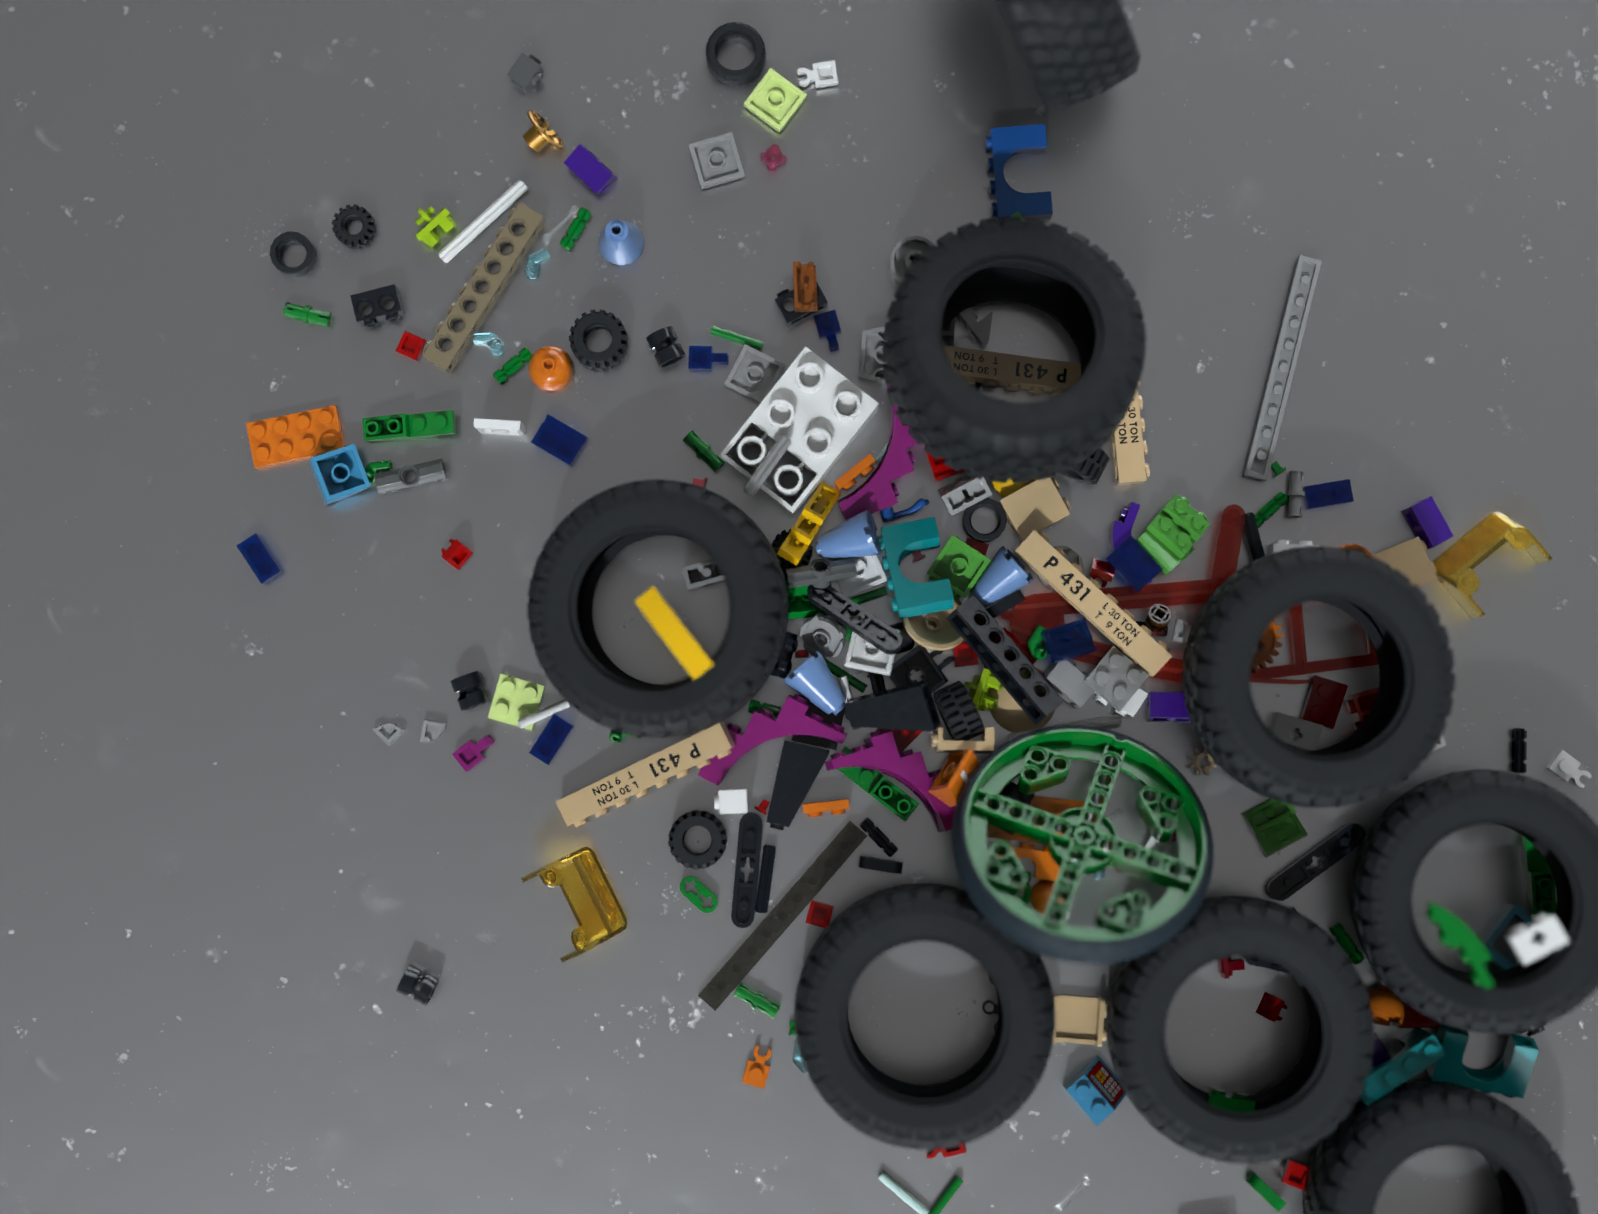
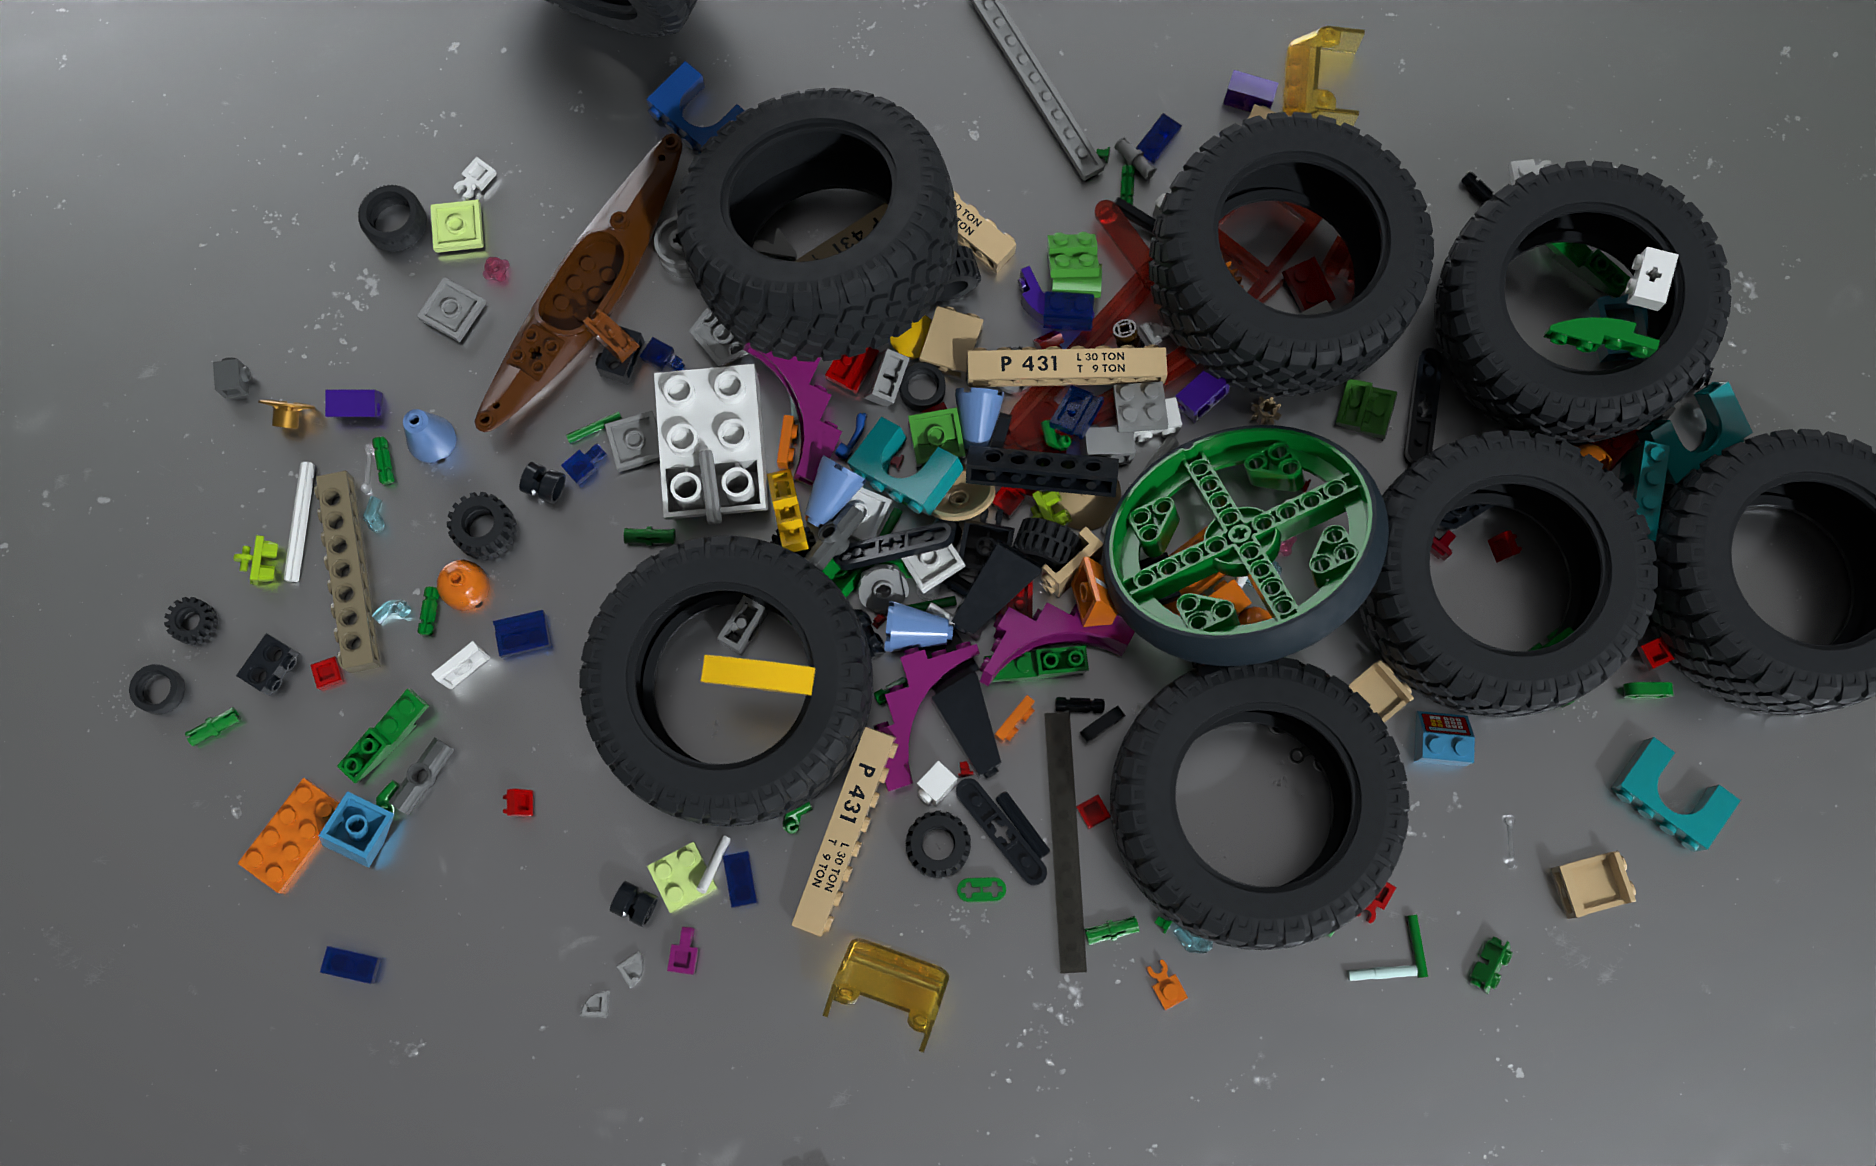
camera: 50 degrees left, 10 degrees down
none -> reddish brown piece [474,133,683,432]

